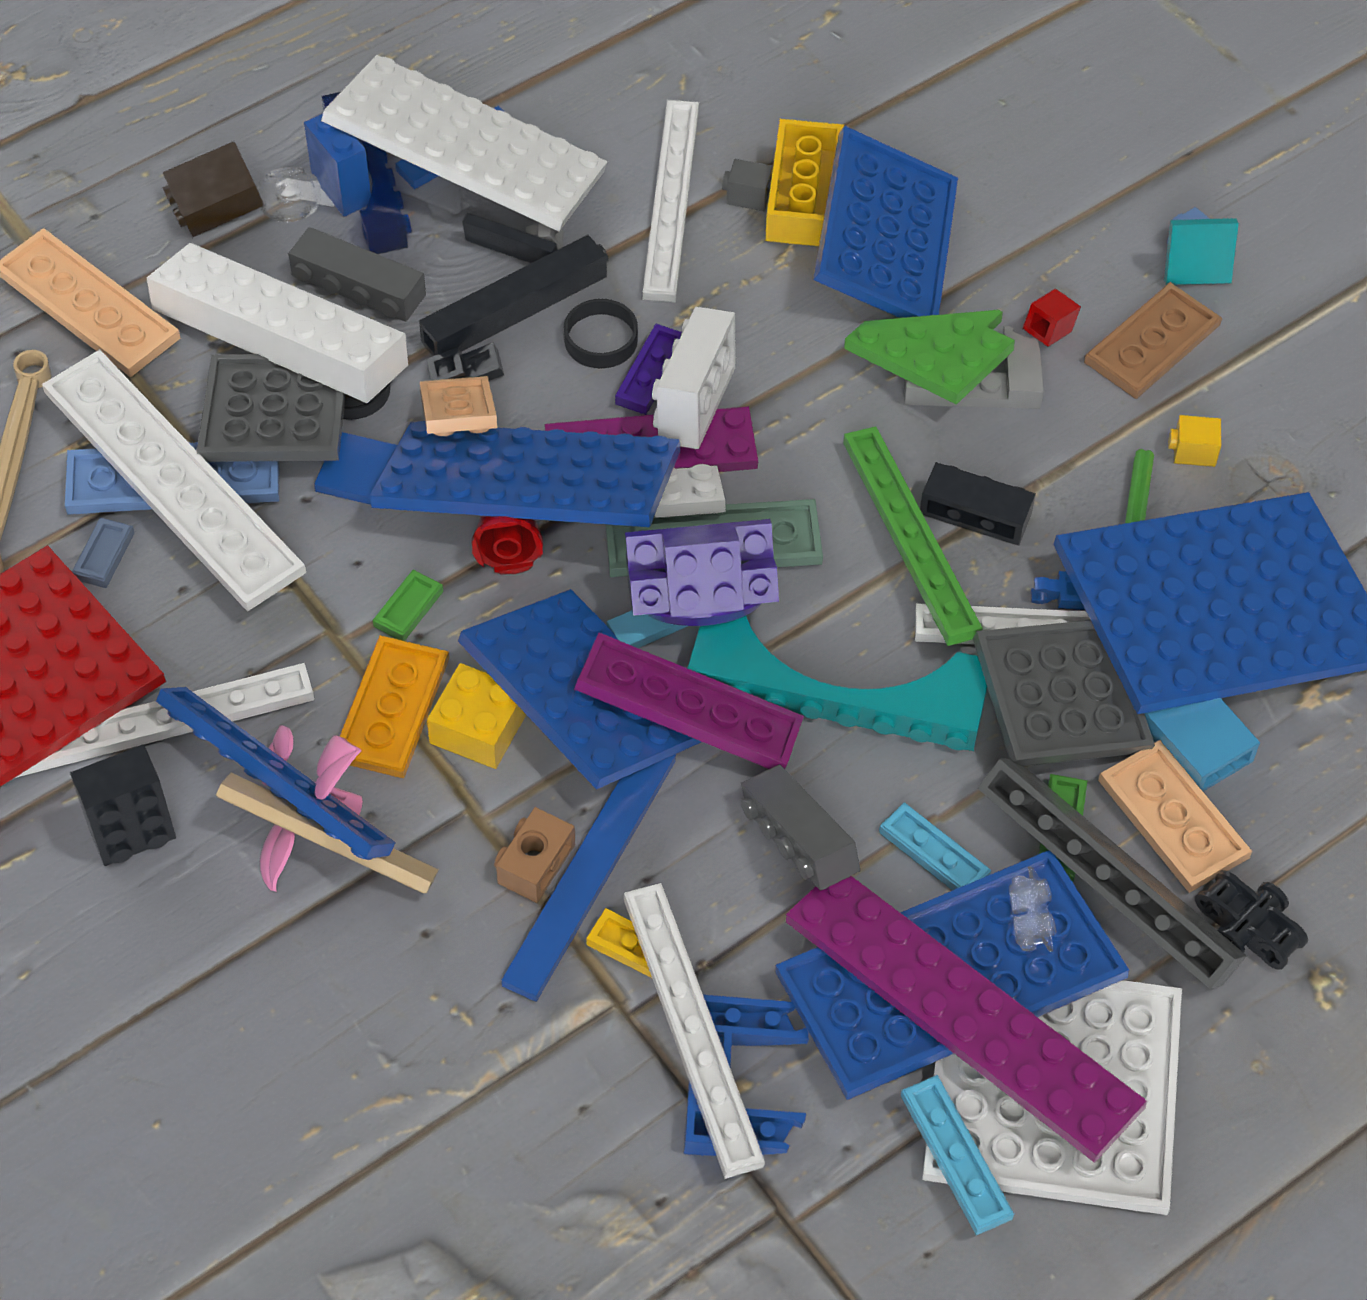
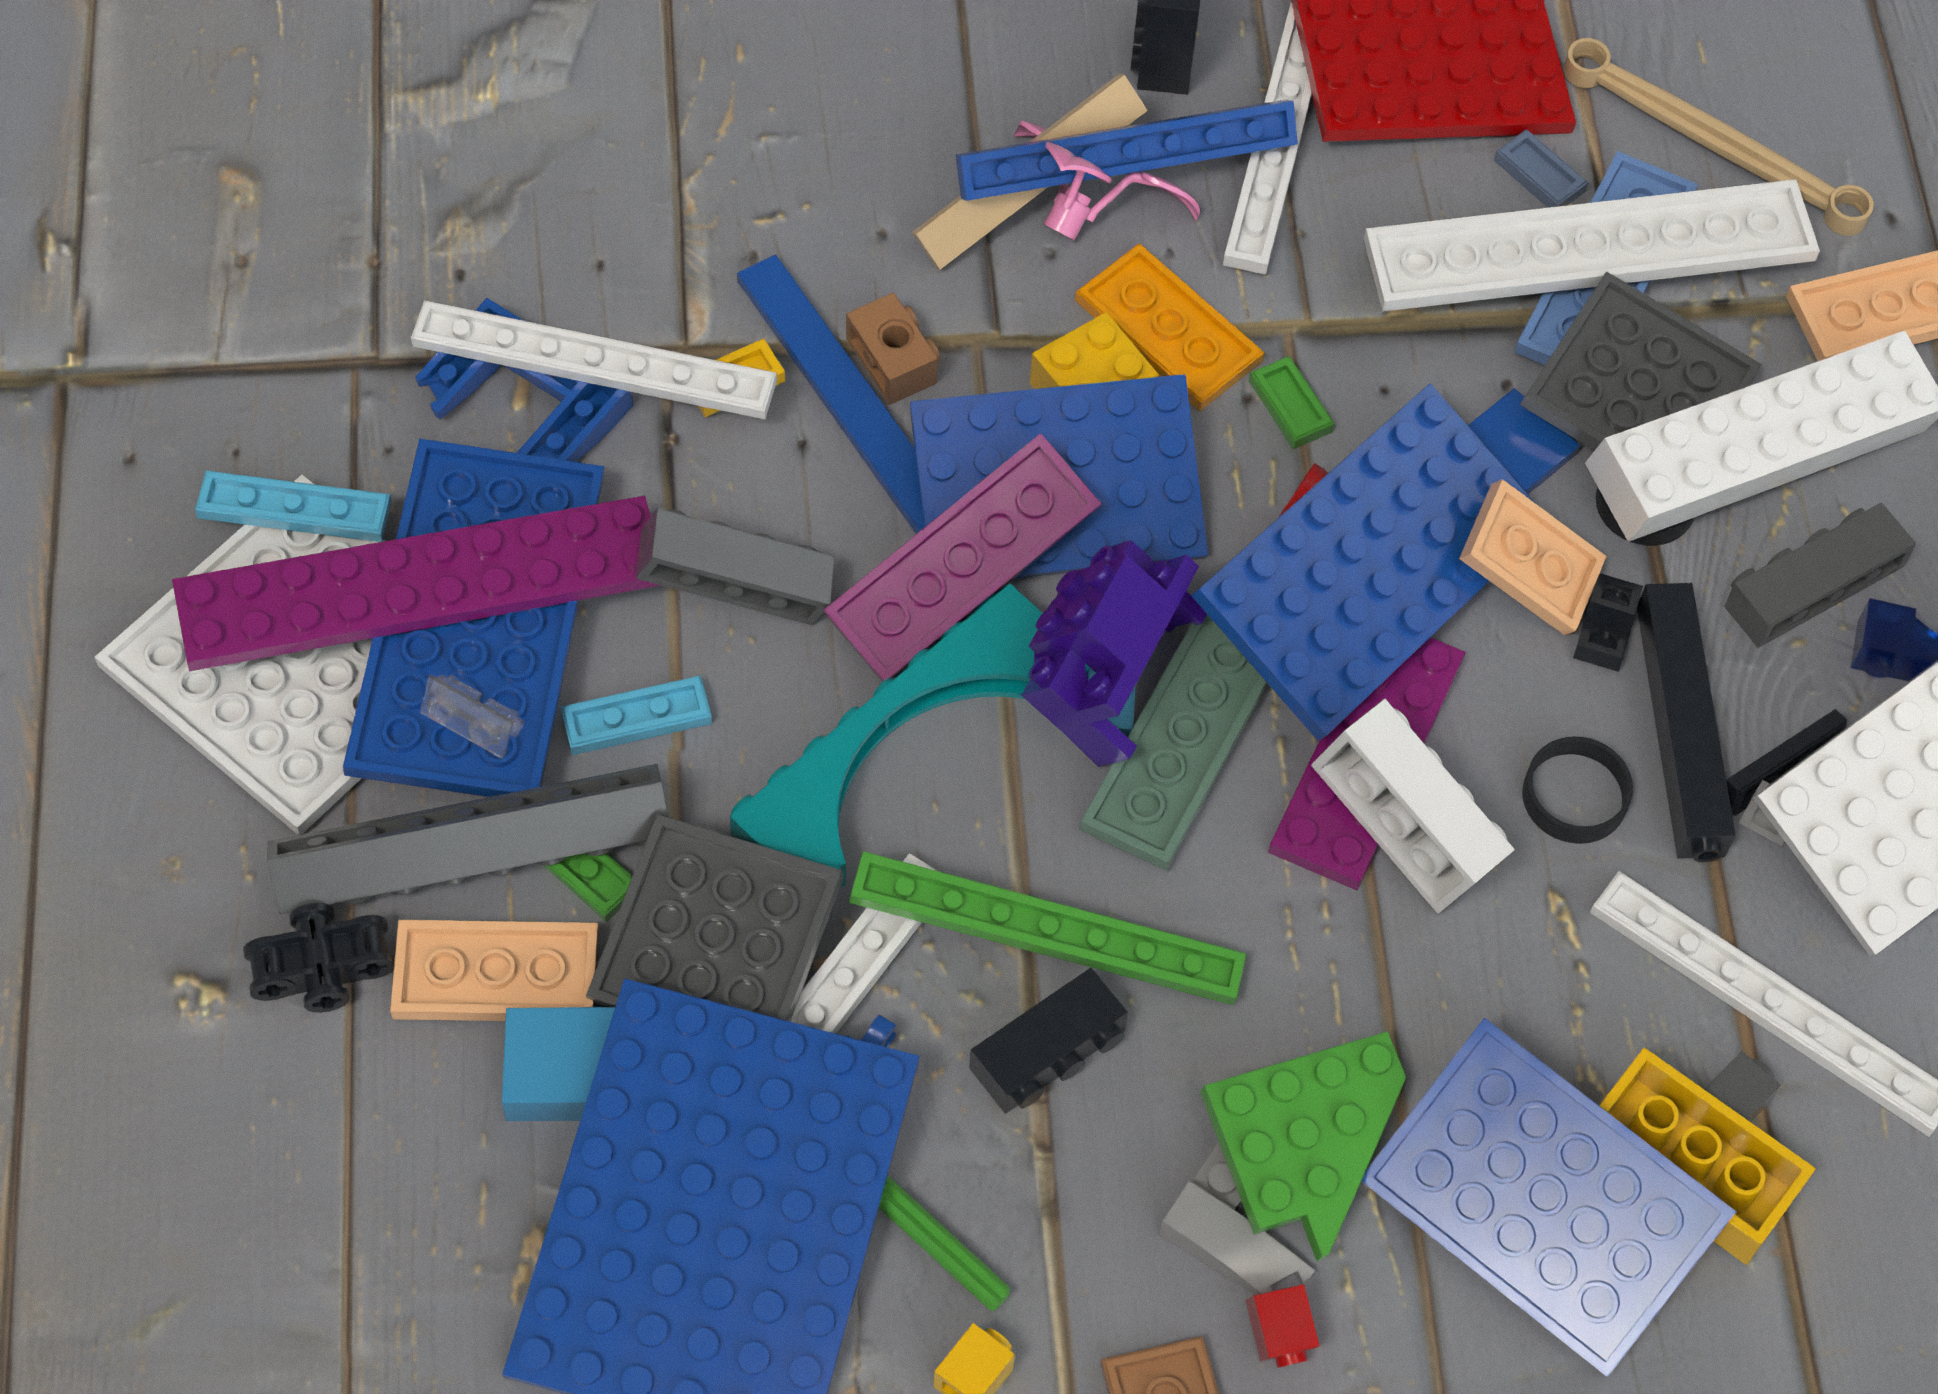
camera: 120 degrees right, 5 degrees up
dark purple plate [615,324,682,415] -> none
white plate [655,464,726,518] -> none

